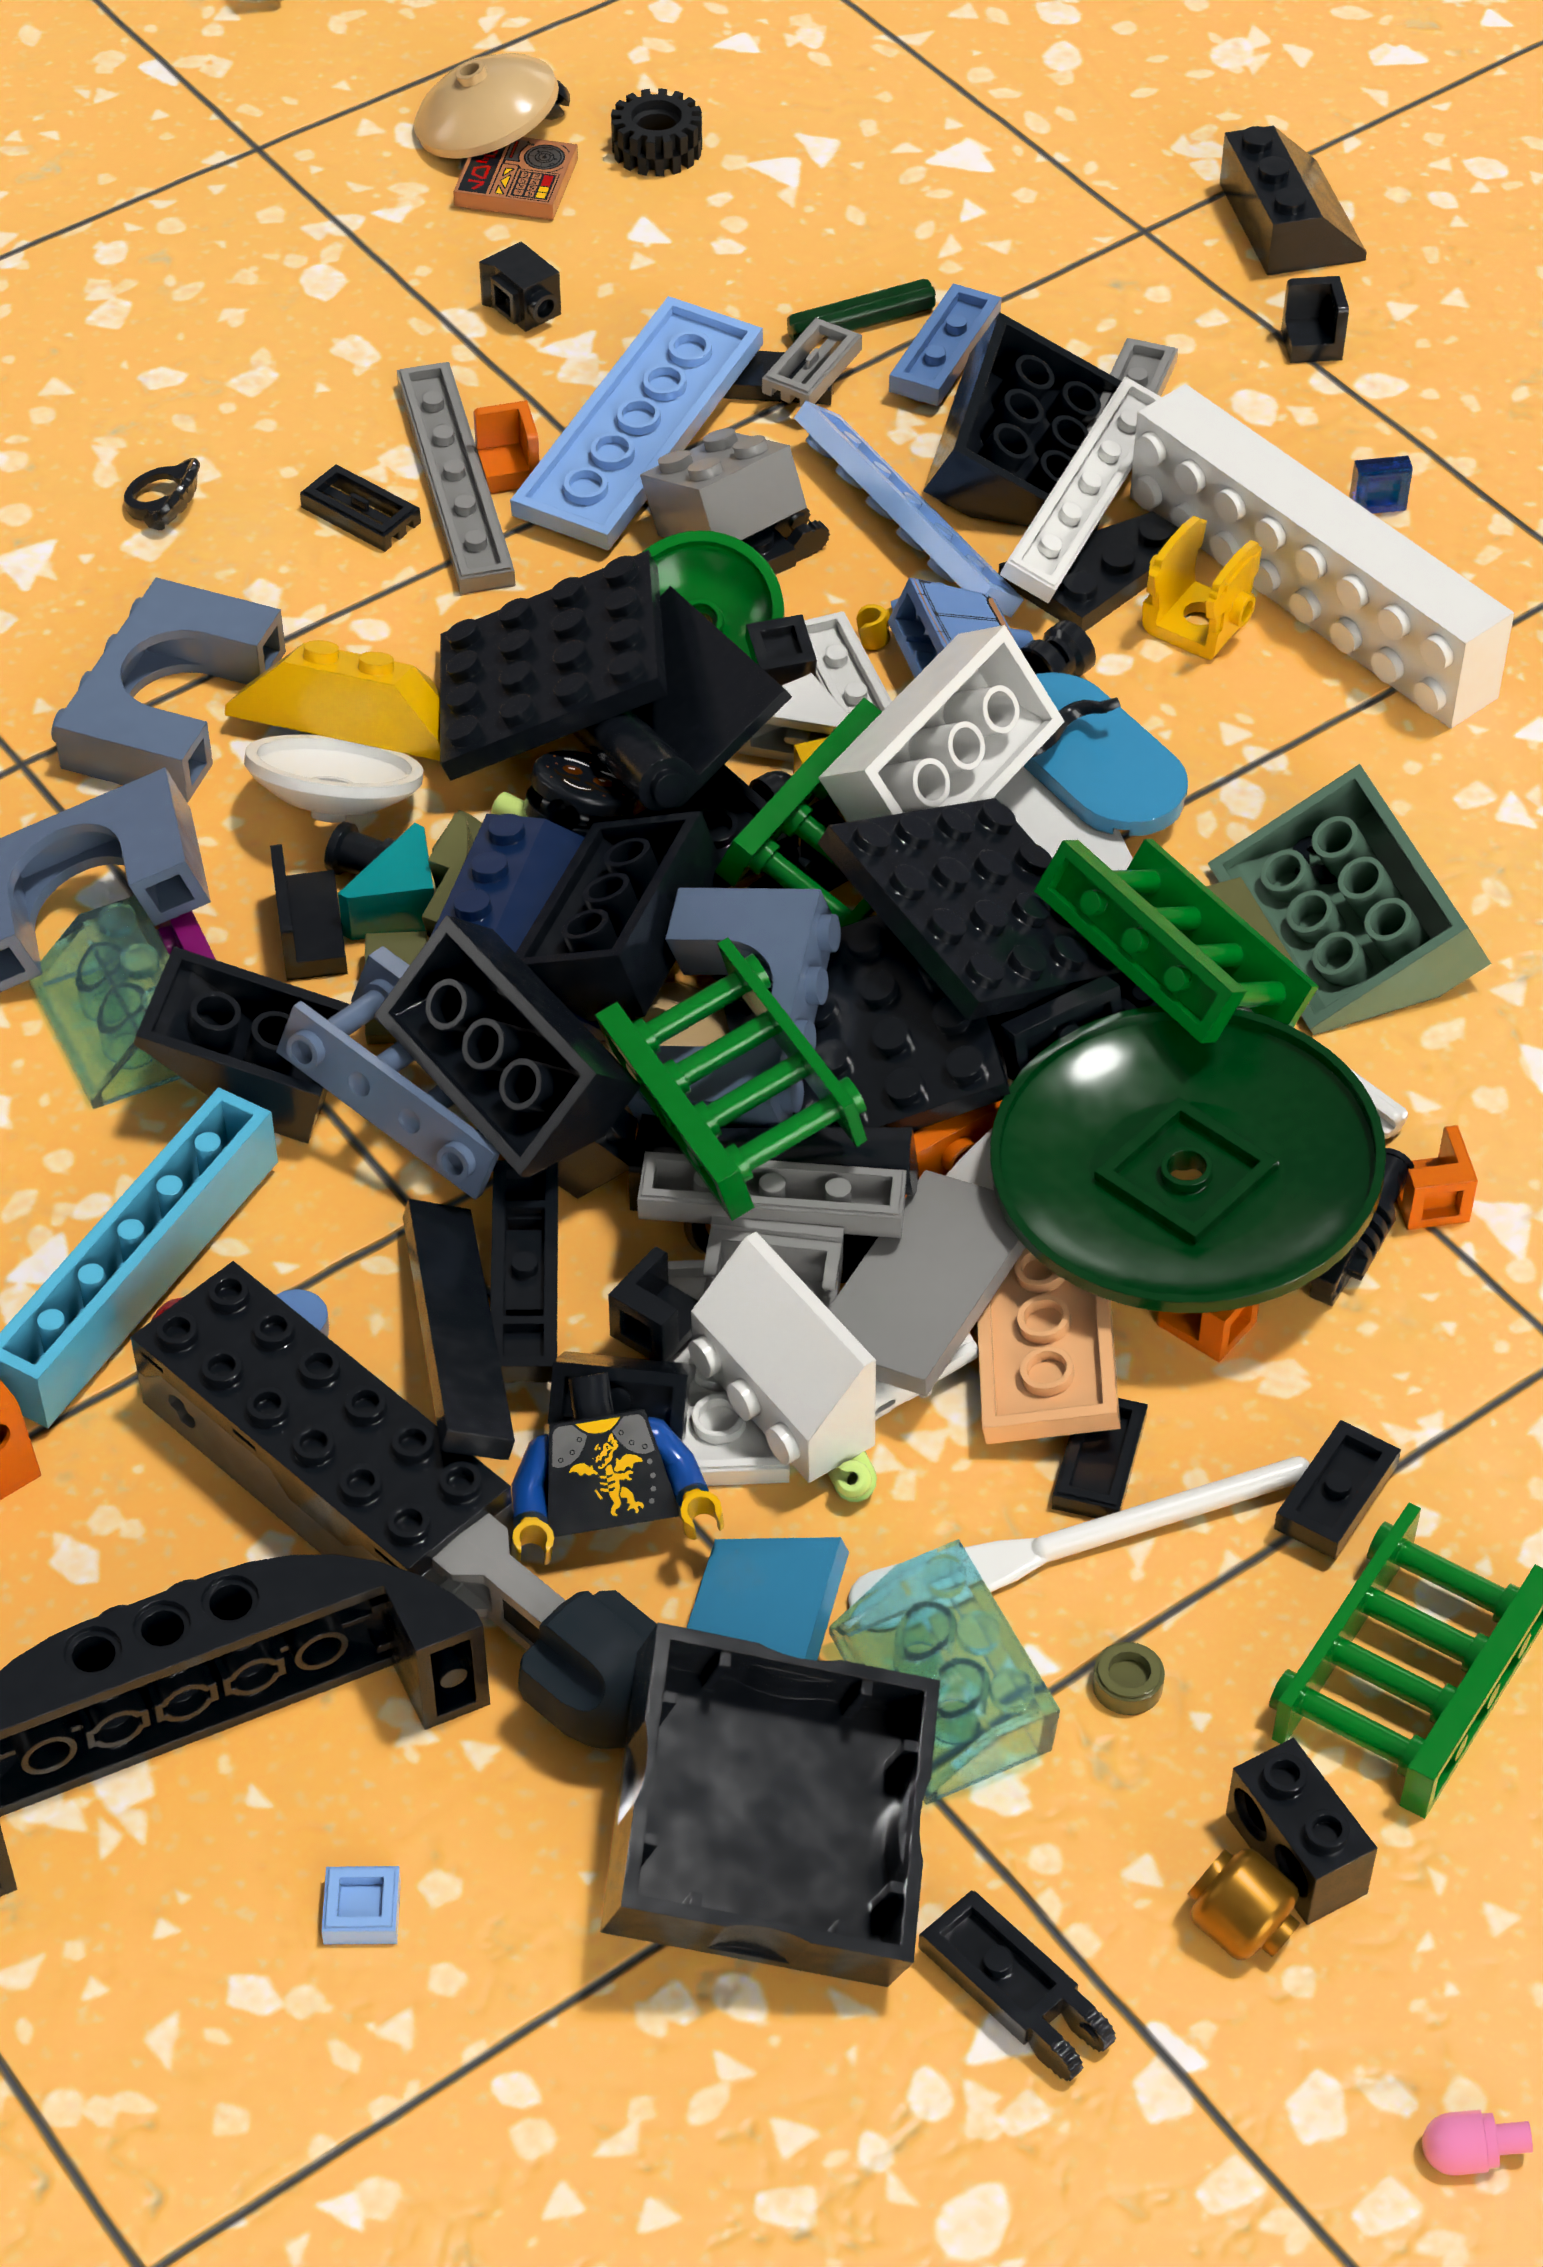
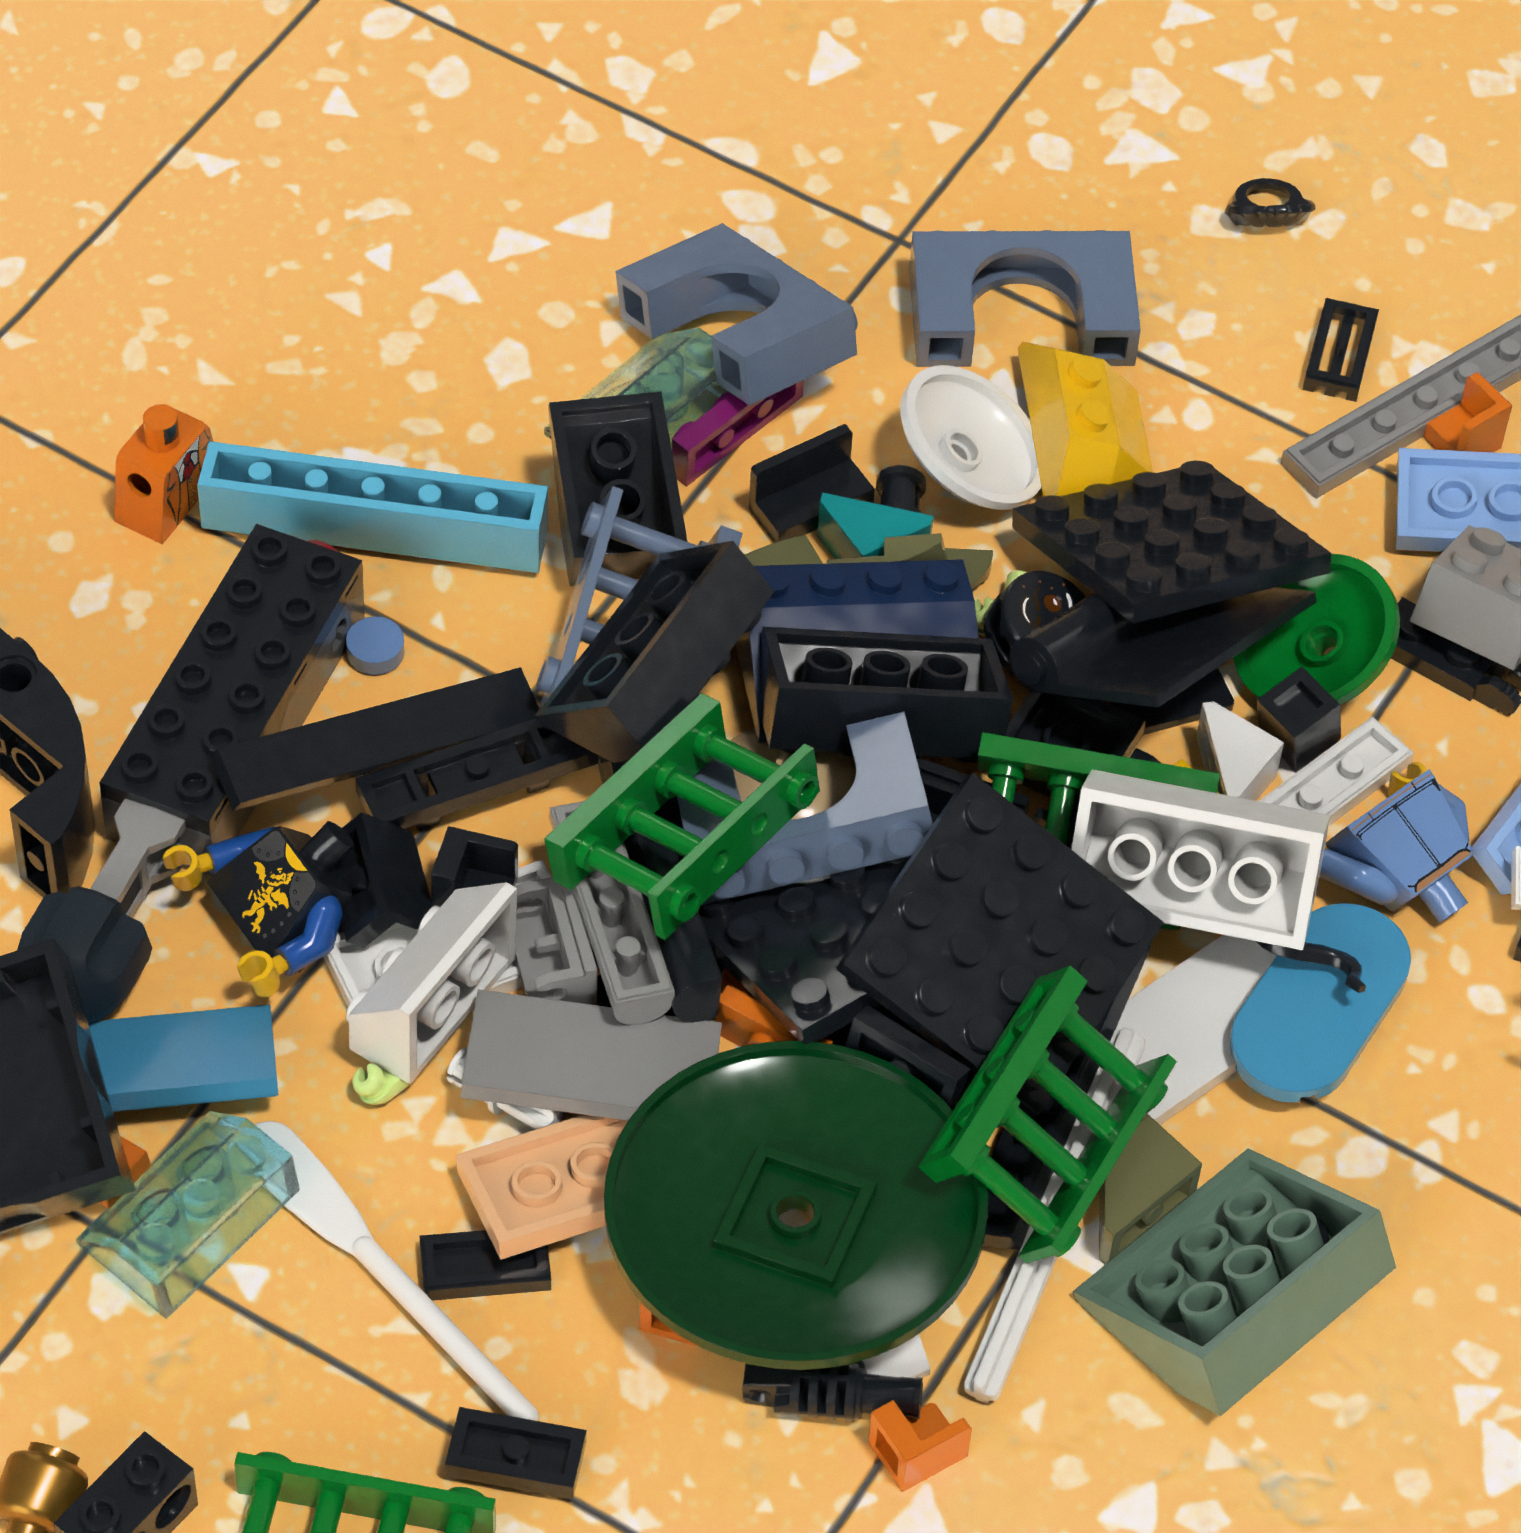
camera: 65 degrees right, 5 degrees up
black wheel [1020,620,1096,677] -> none
olive tile [1092,1642,1165,1715] -> none

